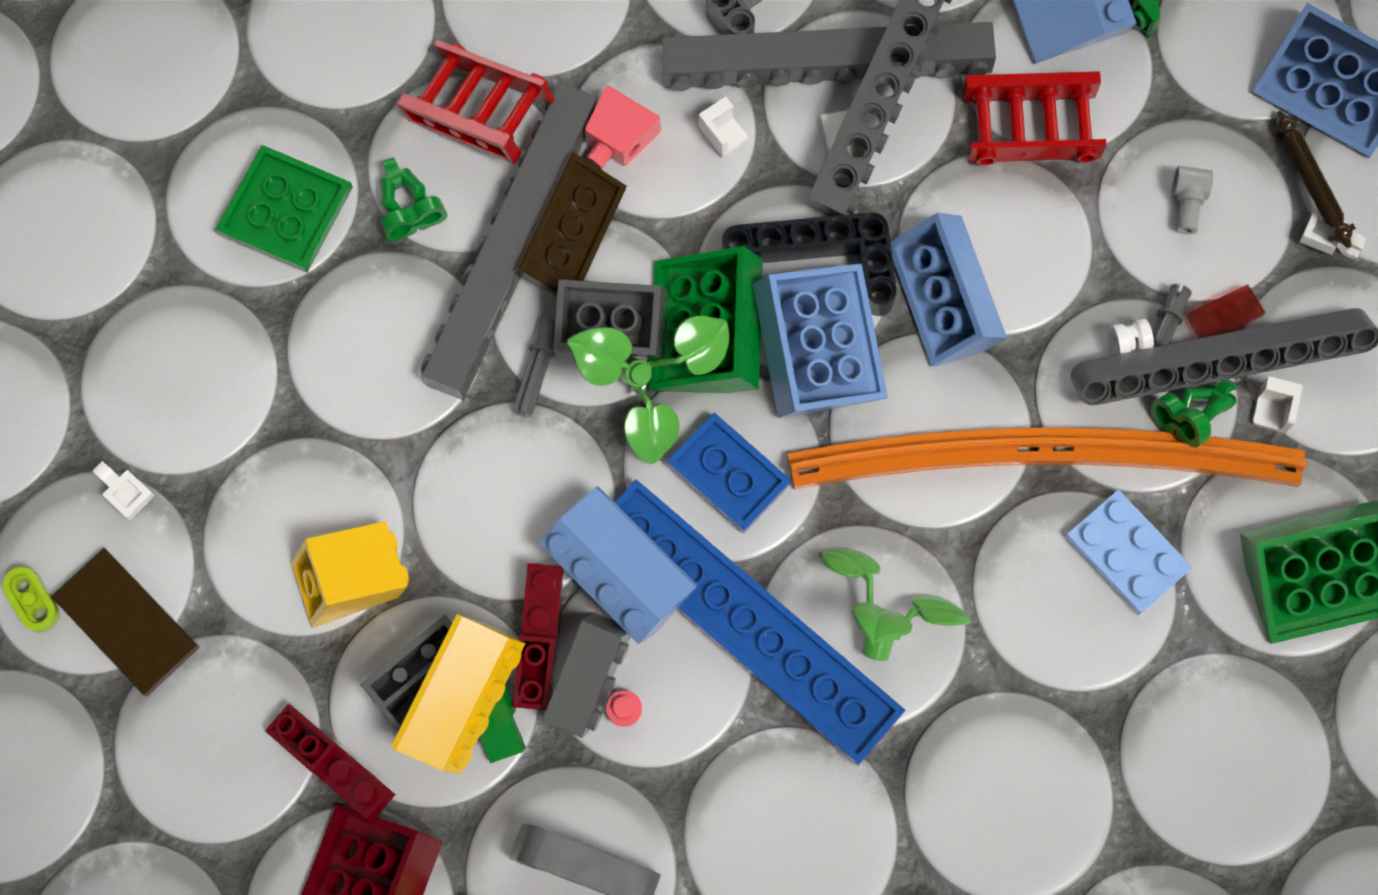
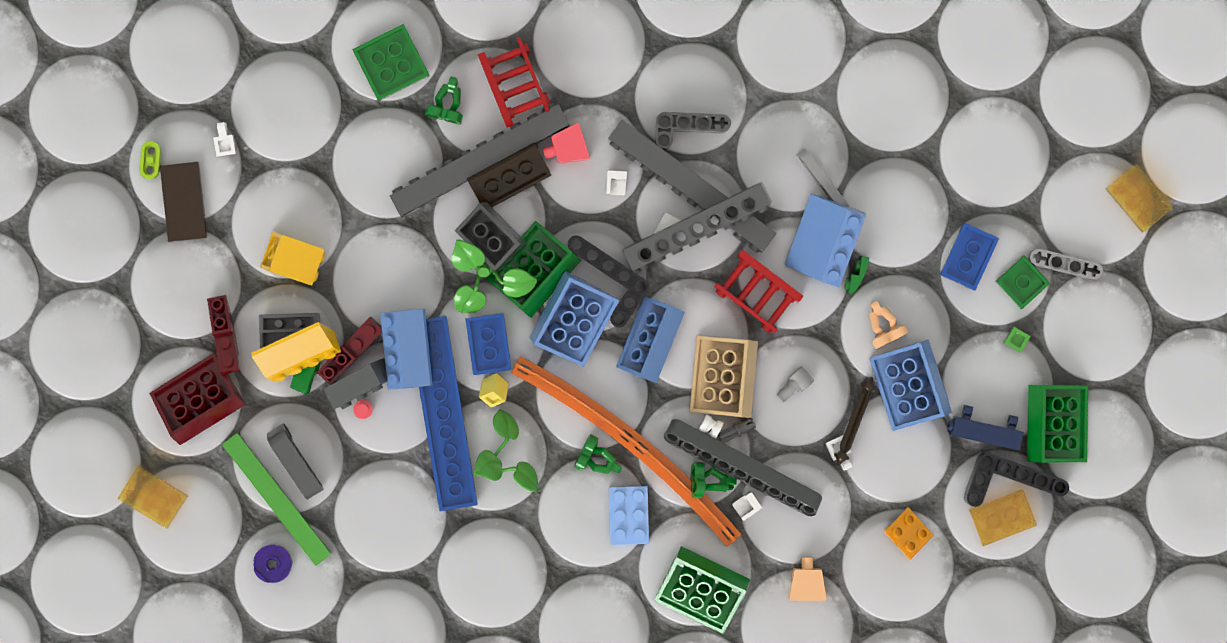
camera: 30 degrees right, 15 degrees up
dark grey axle [513,316,556,417] -> none
clear red plate [1186,284,1266,338] -> none
none -> light yellow panel [479,373,509,407]
none -> green piece [574,434,622,474]
none -> tan slope [690,336,758,418]
none -> light nougat piece [869,301,909,349]

